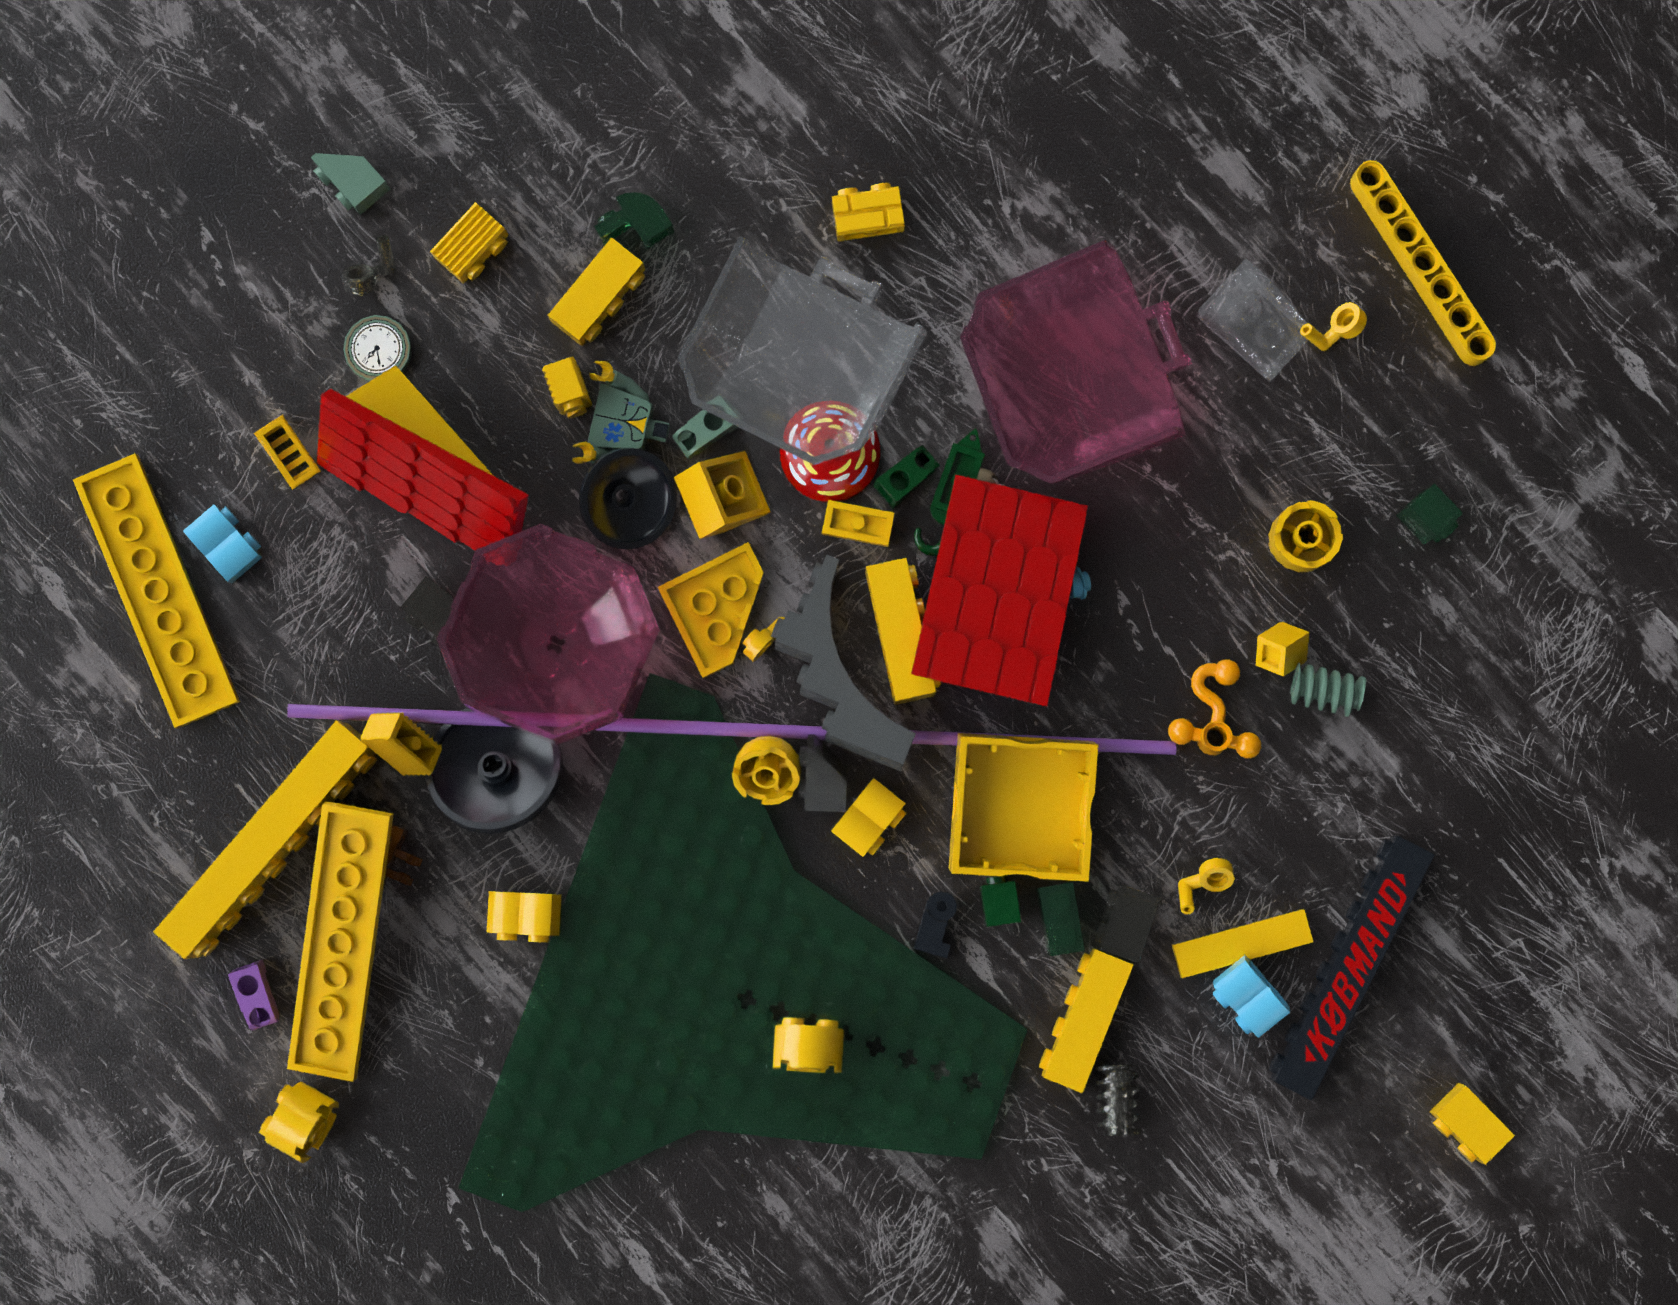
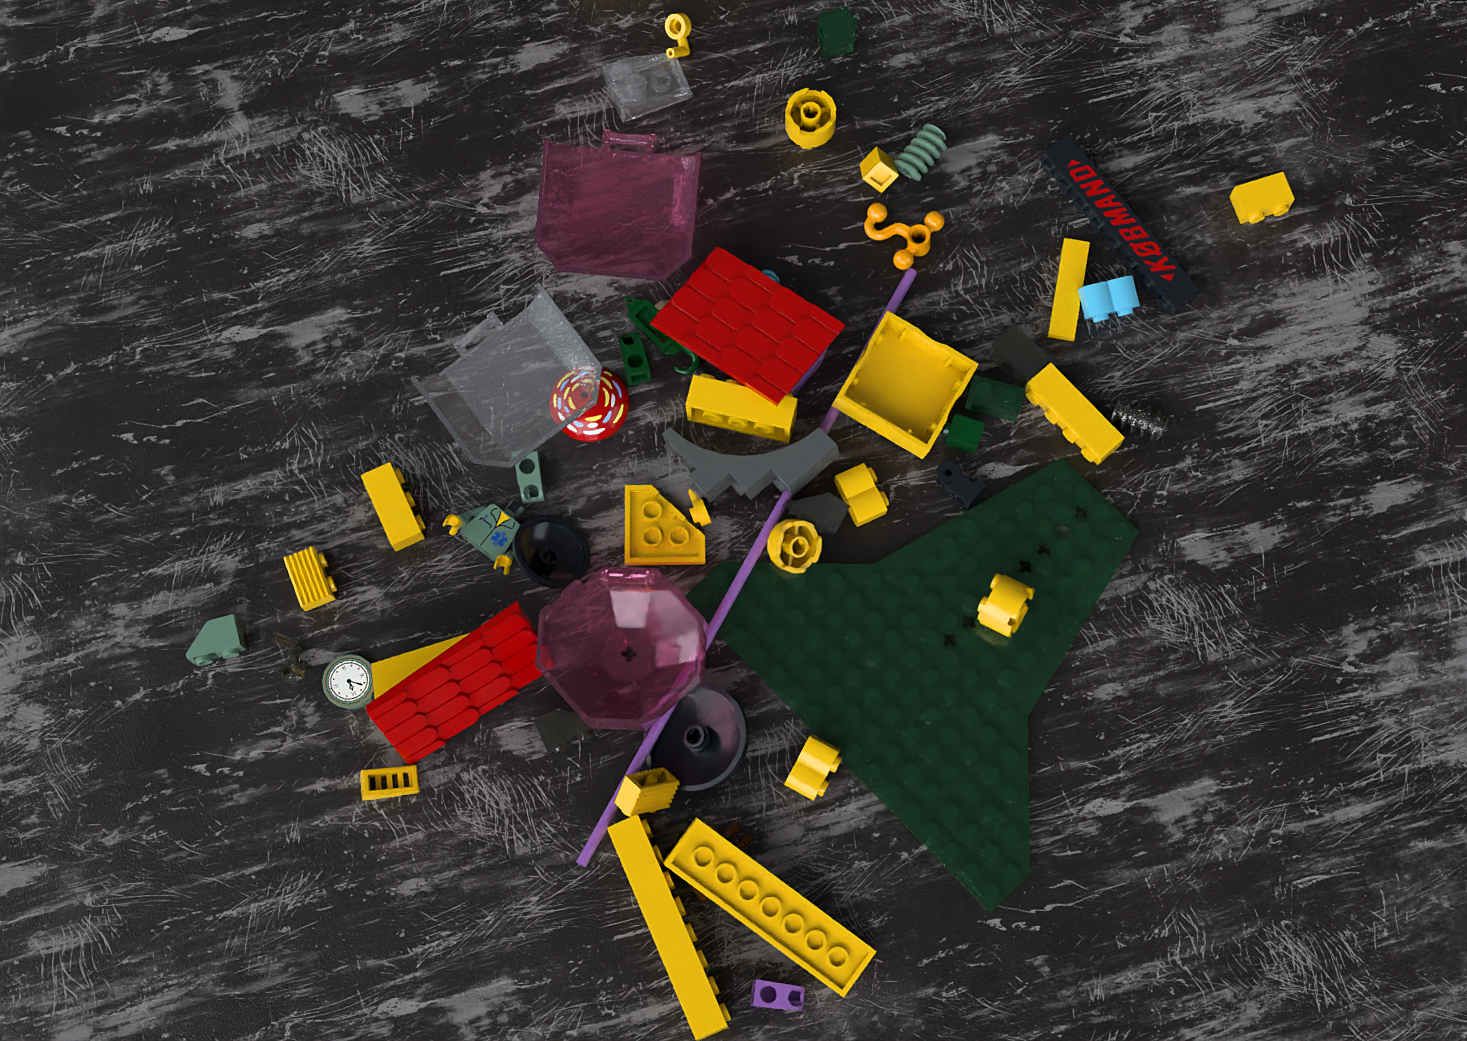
camera: 60 degrees left, 10 degrees down
yellow plate [73,453,240,729] -> none
medium azure brick [183,505,262,584] -> none
yellow brick [260,1082,339,1163] -> none
yellow brick [542,356,592,418] -> none
clear green brick [594,192,674,250] -> none
yellow slope [674,451,771,539] -> none
yellow plate [822,500,895,547] -> none
yellow brick [832,183,905,241] -> none
yellow plate [1178,858,1234,914] -> none

